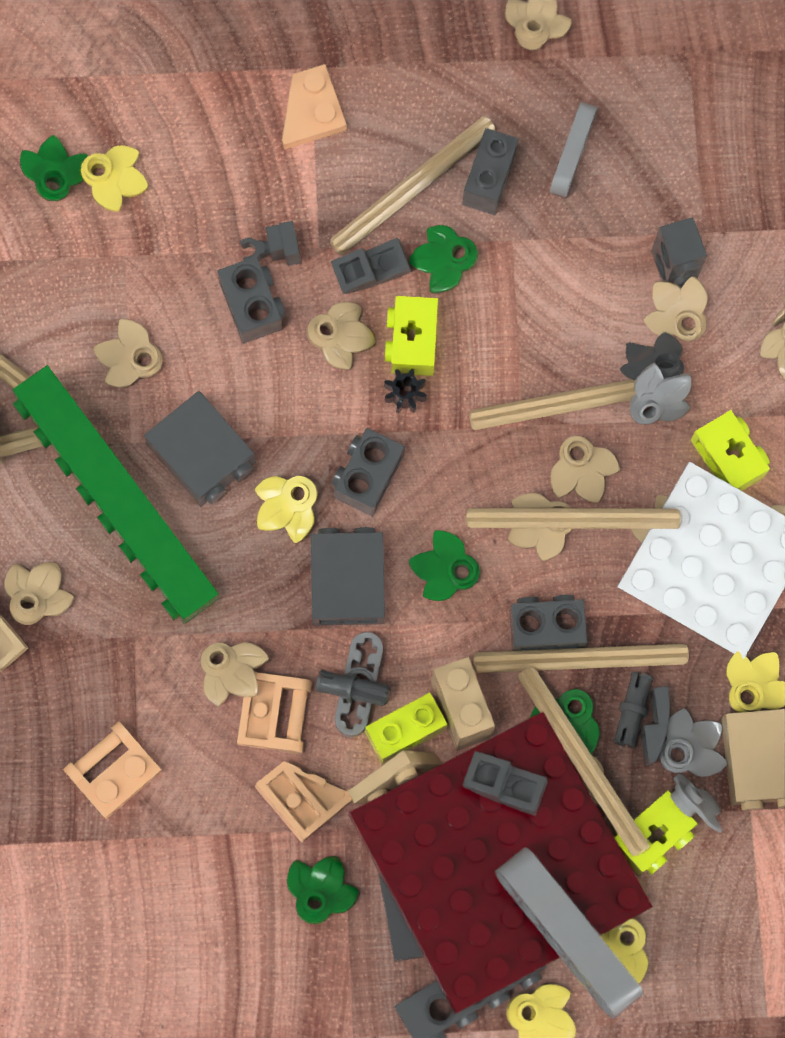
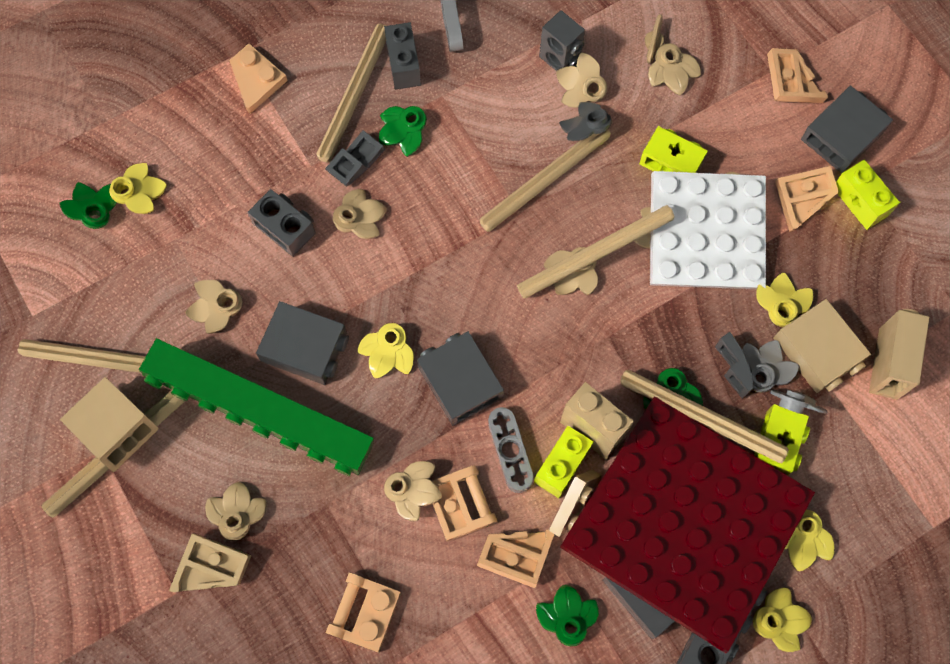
camera: 25 degrees left, 5 degrees down
dark grey piece [240,221,301,266] -> none
dark grey axle [316,669,390,706] -> none
dark grey brick [331,428,405,517] -> none
black gear [384,369,427,414] -> none
neon yellow brick [385,296,438,376] -> none
green plate [409,530,480,601] -> none
dark grey slope [463,751,548,816] -> none
tan axle [473,644,689,673] -> none
light grey beam [495,847,643,1019] -> none
dark grey brick [509,595,587,651] -> none
tan plate [550,436,620,503] -> none
dark grey pin [613,672,654,748] -> none
light grey plate [629,363,691,425] -> none

